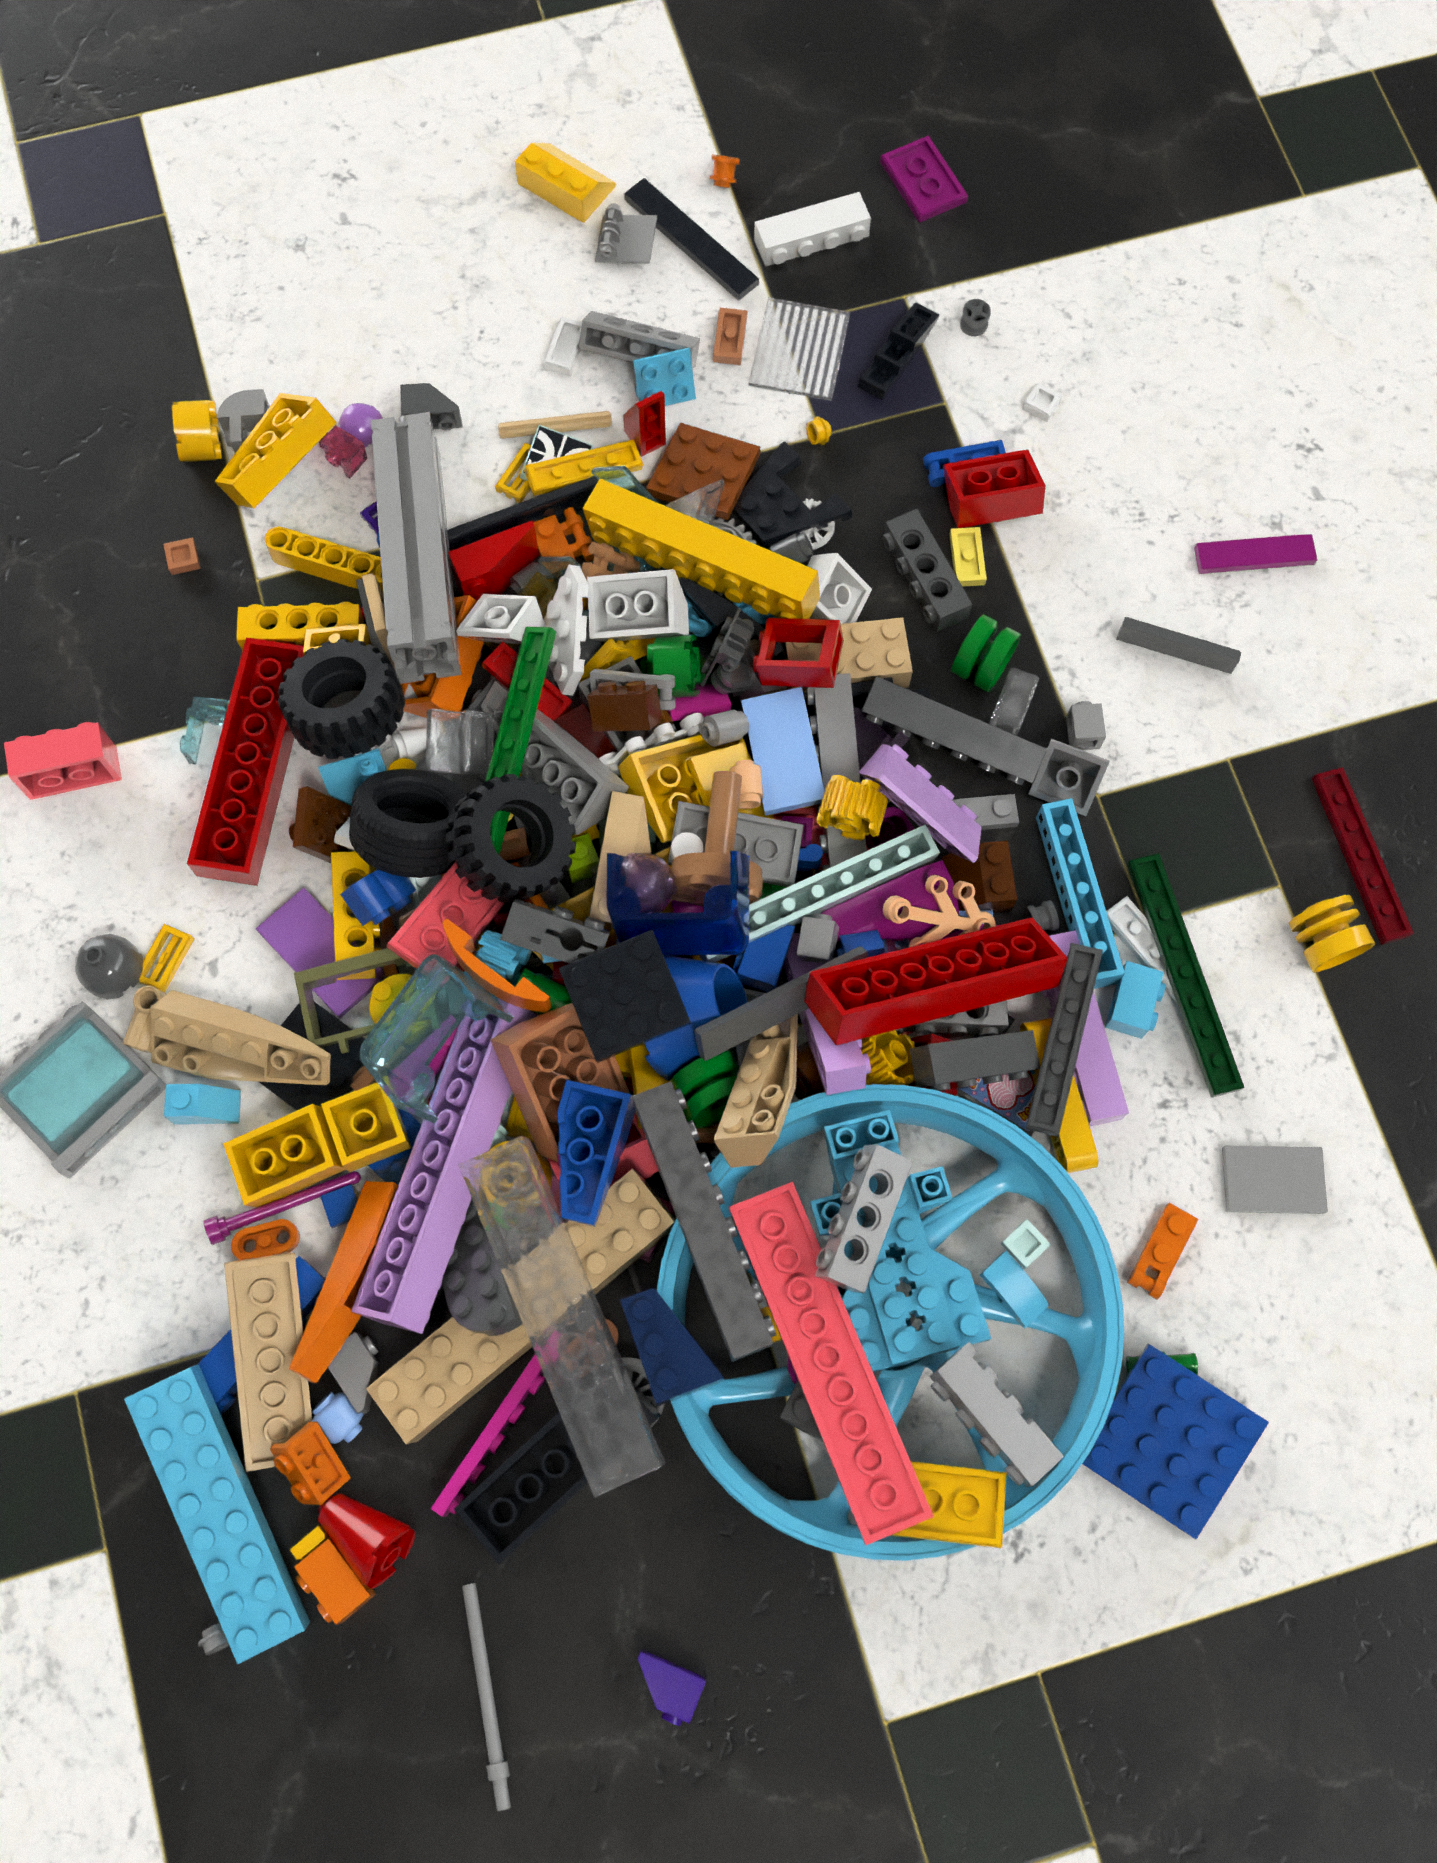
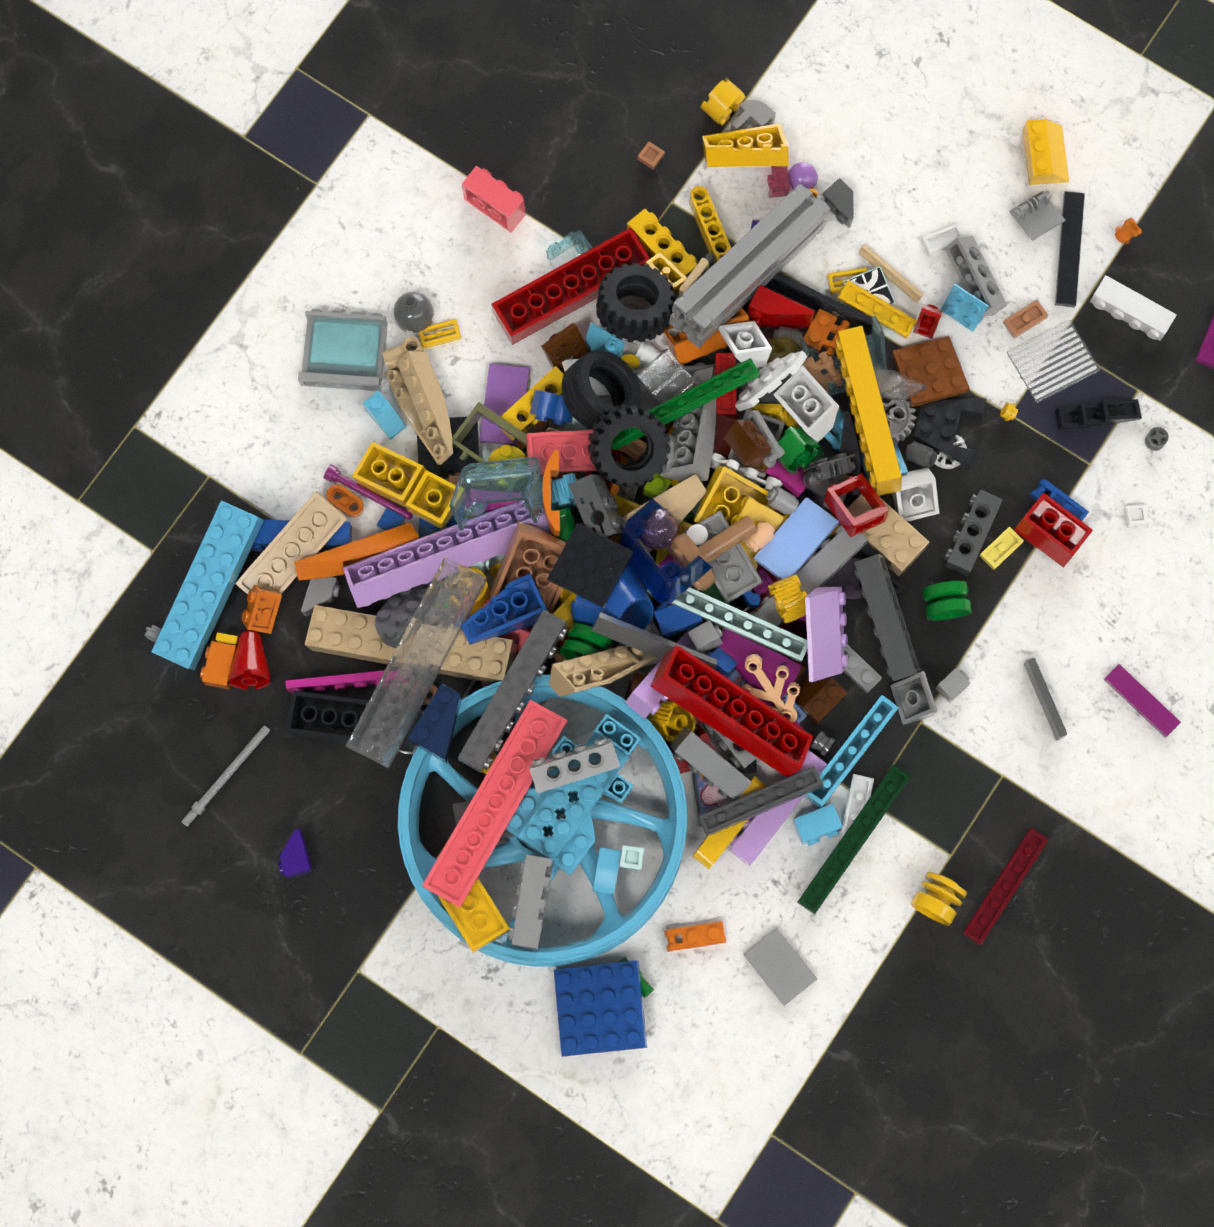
camera: 55 degrees right, 5 degrees up
light blue head [311,1392,363,1444] -> none
clear brick [989,668,1039,736] -> none

